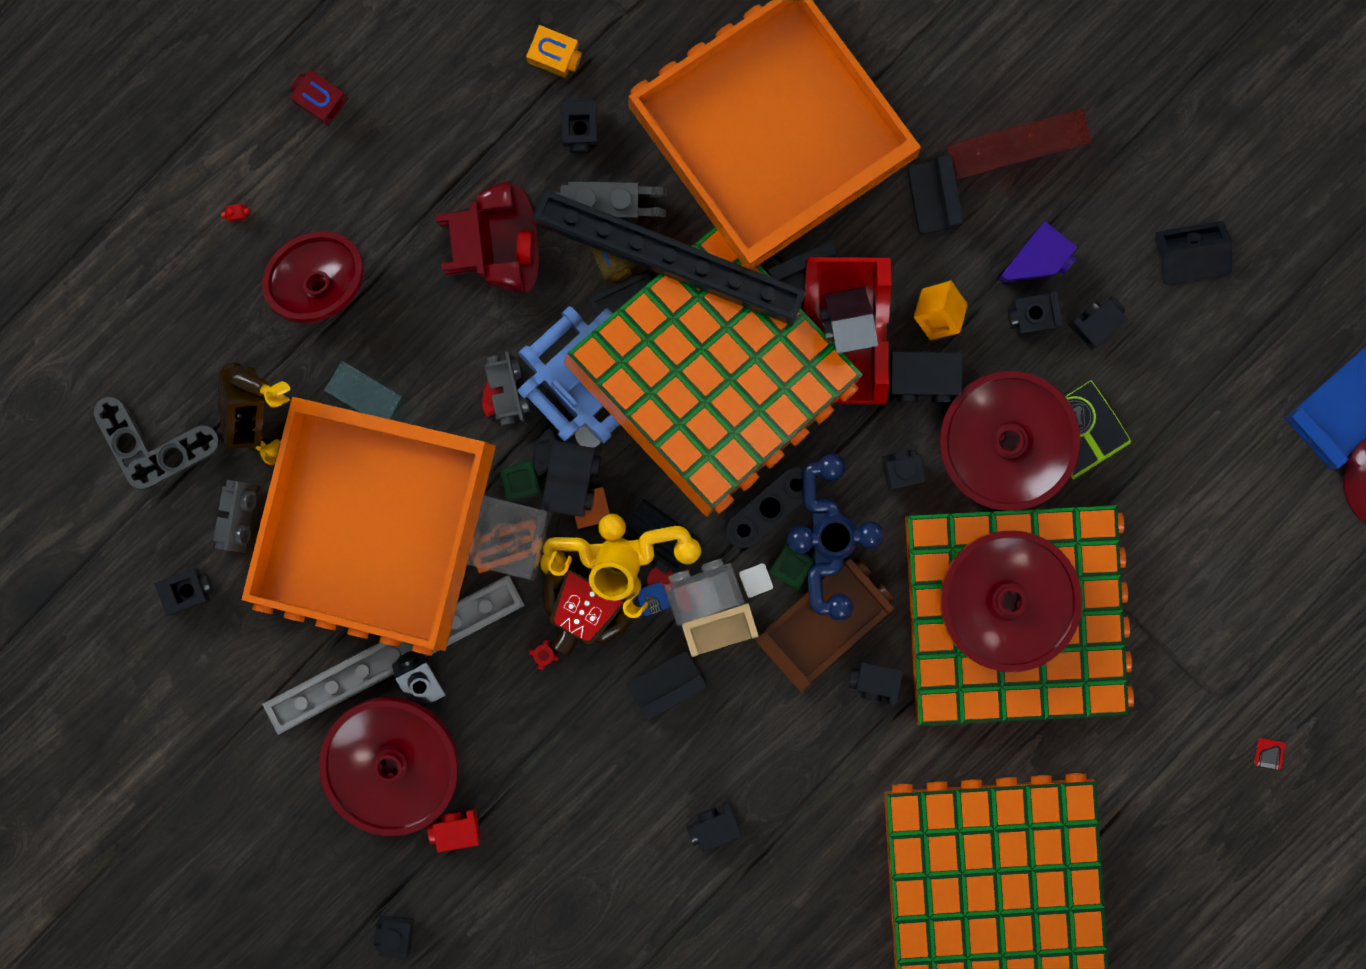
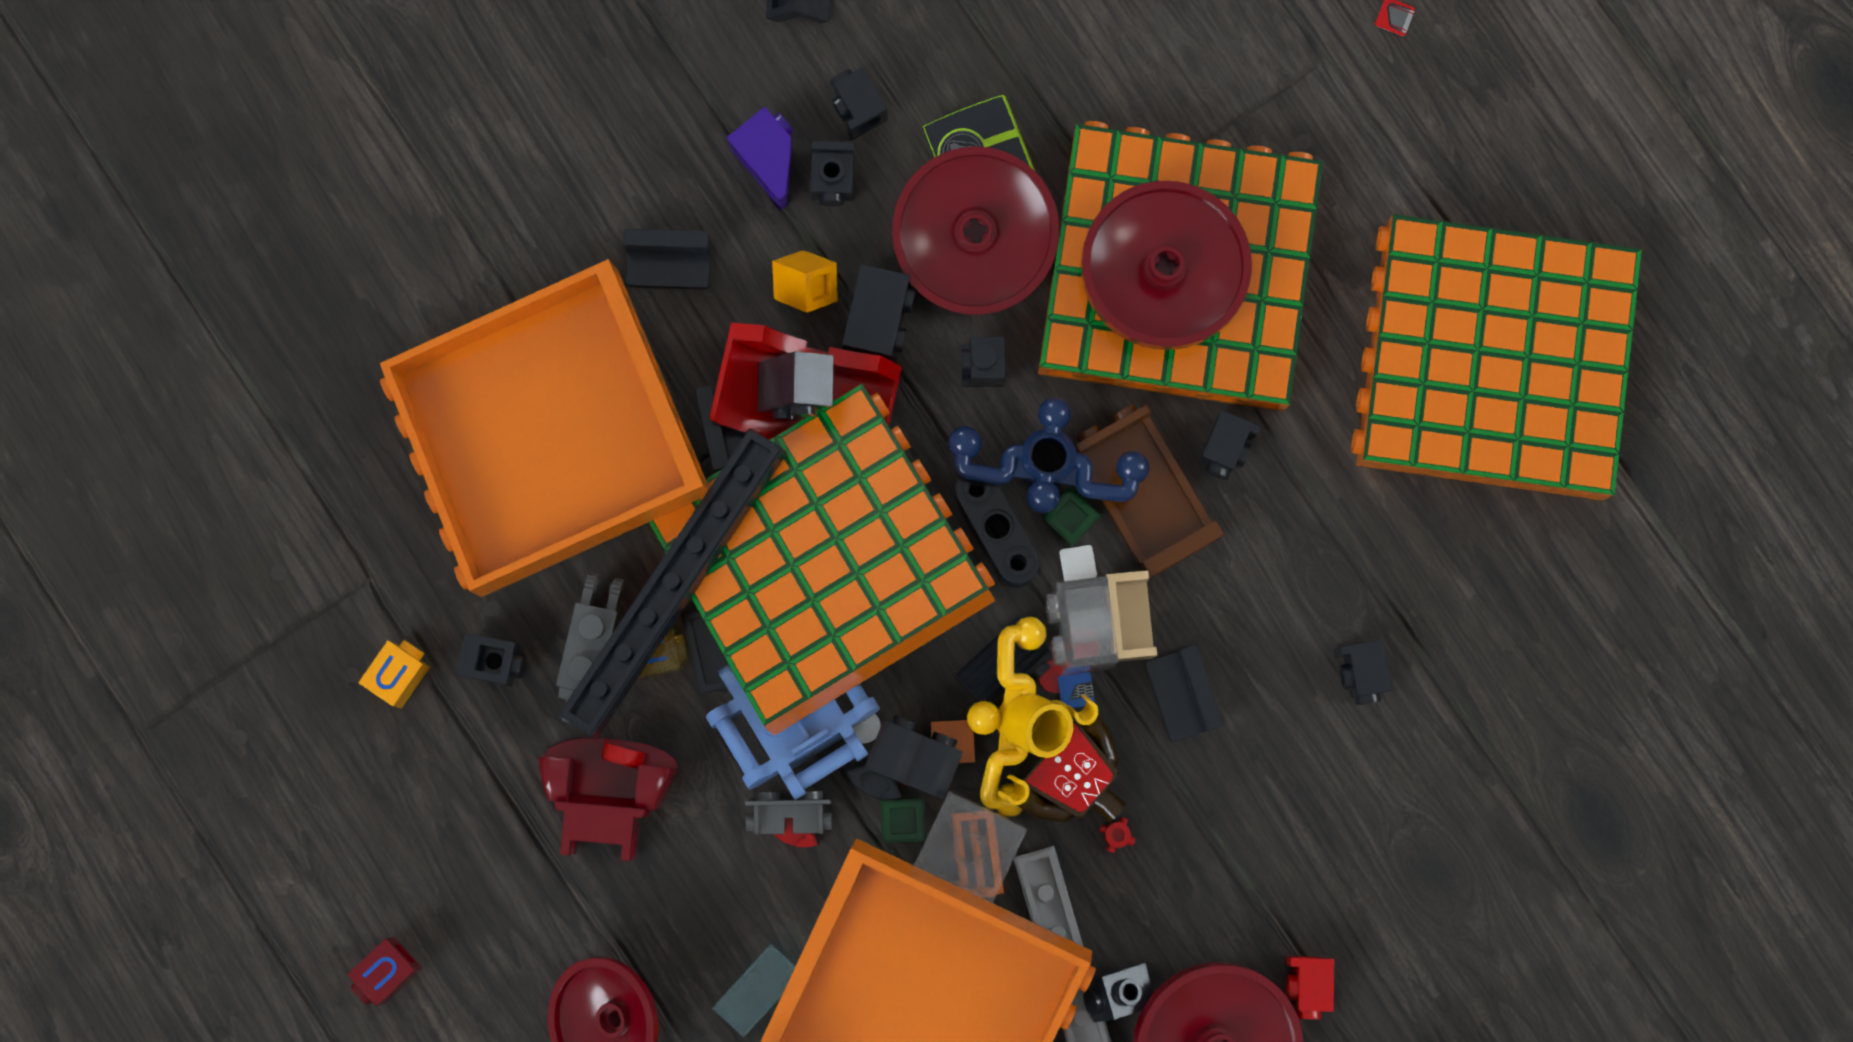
camera: 80 degrees left, 5 degrees down
clear red slope [947,109,1092,179] -> none

